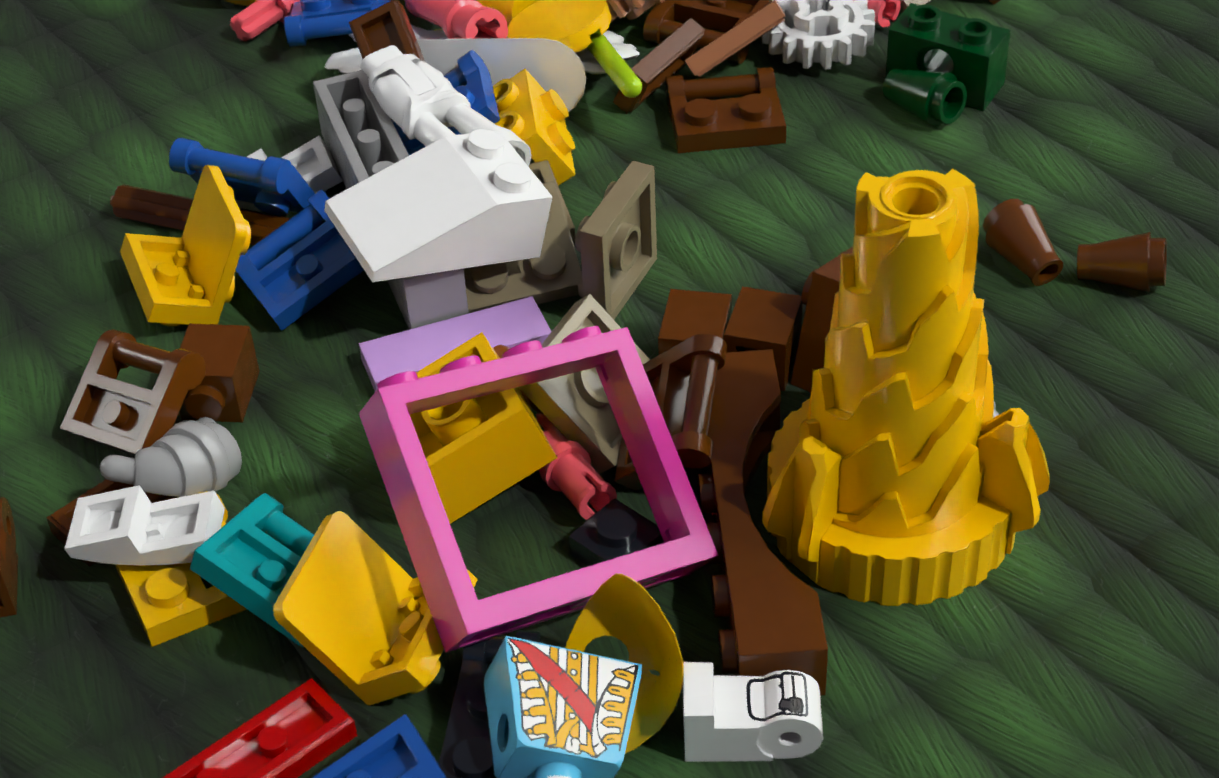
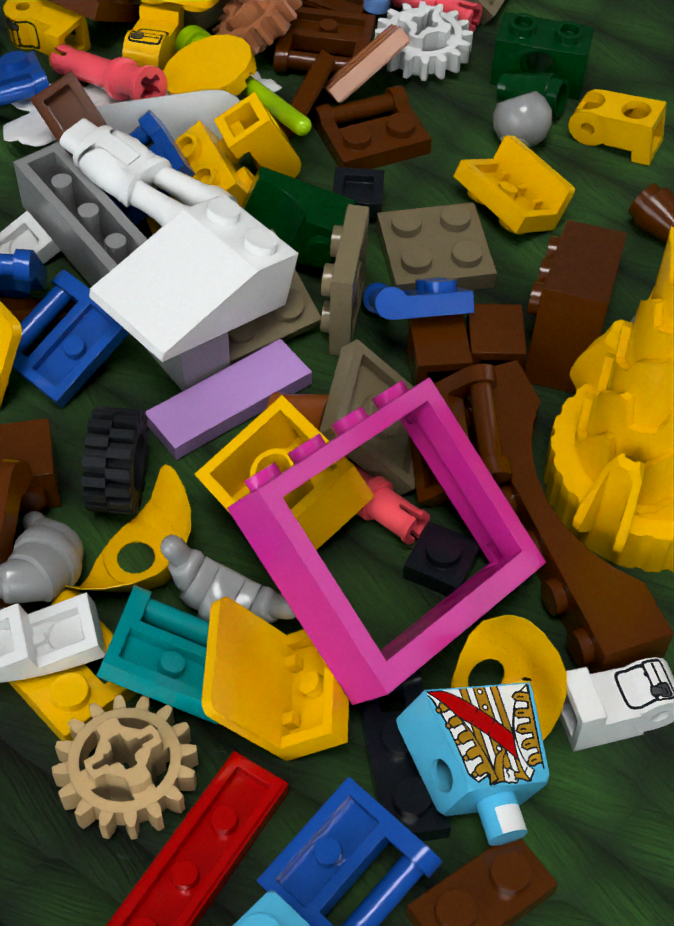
camera: 20 degrees left, 10 degrees up
none -> tan gear [52,695,199,840]
none -> yellow piece [65,464,191,593]
none -> black tyre [81,406,149,515]
none -> light grey piece [160,535,296,623]
none -> yellow leg [214,92,302,178]
none -> dark green arch [242,166,355,272]
none -> black plate [333,167,385,219]
none -> blue plate [361,277,475,320]
none -> dark tan plate [376,202,497,290]
none -> yellow bracket [453,135,575,235]
none -> light grey piece [493,91,552,148]
none -> yellow leg [568,89,667,166]

